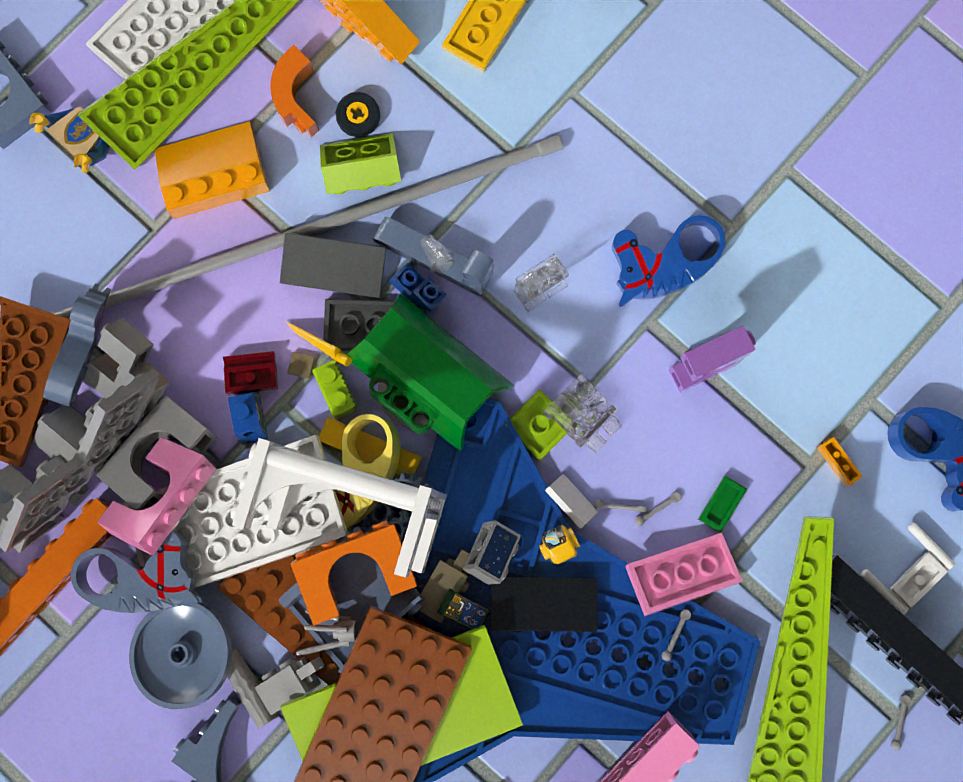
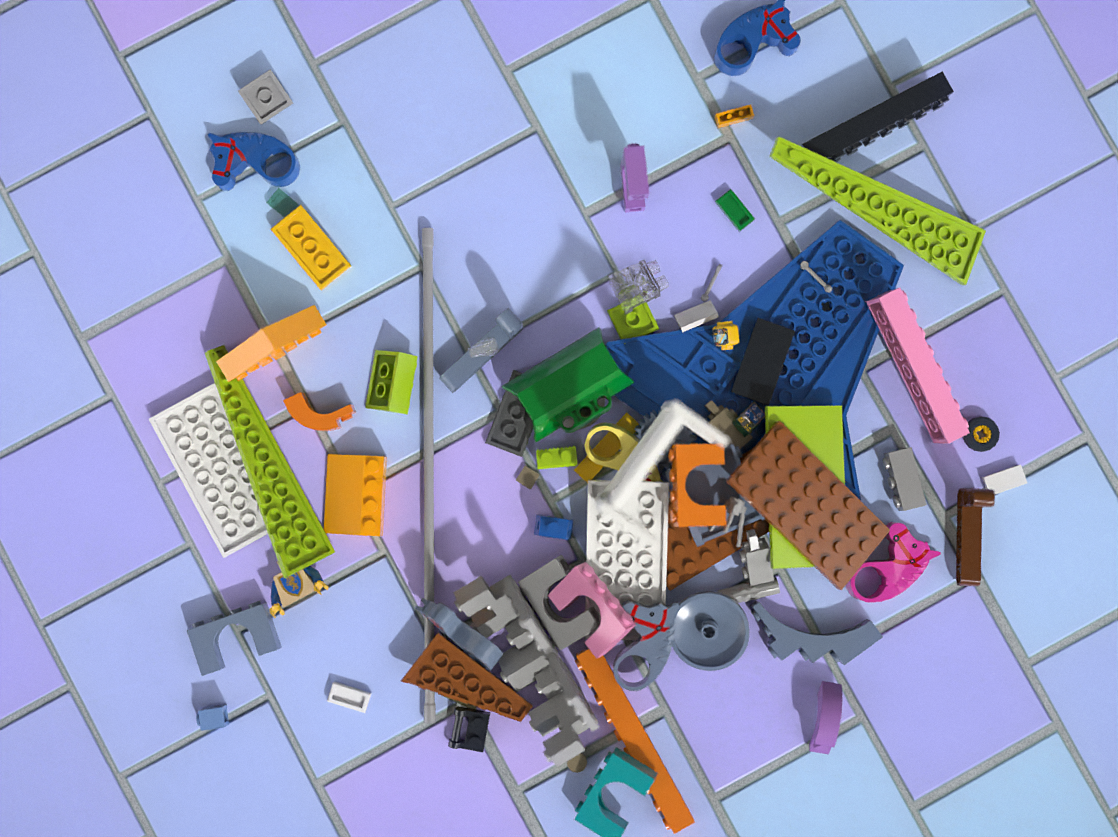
camera: 70 degrees left, 5 degrees up
dark red plate [223,351,278,395] -> none
dark grey tile [280,232,387,298] -> none
yellow bar [285,321,352,367] -> none
black bush [335,92,380,138] -> none
blue slope [389,263,447,312] -> none
brick [463,520,521,585] -> none
clear hips [514,253,569,312] -> none
blue animal [612,215,725,307] -> none
bright pink plate [625,532,742,616] -> none
light grey hinge [635,492,681,526] -> none
white plate [861,523,955,615] -> none
light grey hinge [891,695,911,750] -> none

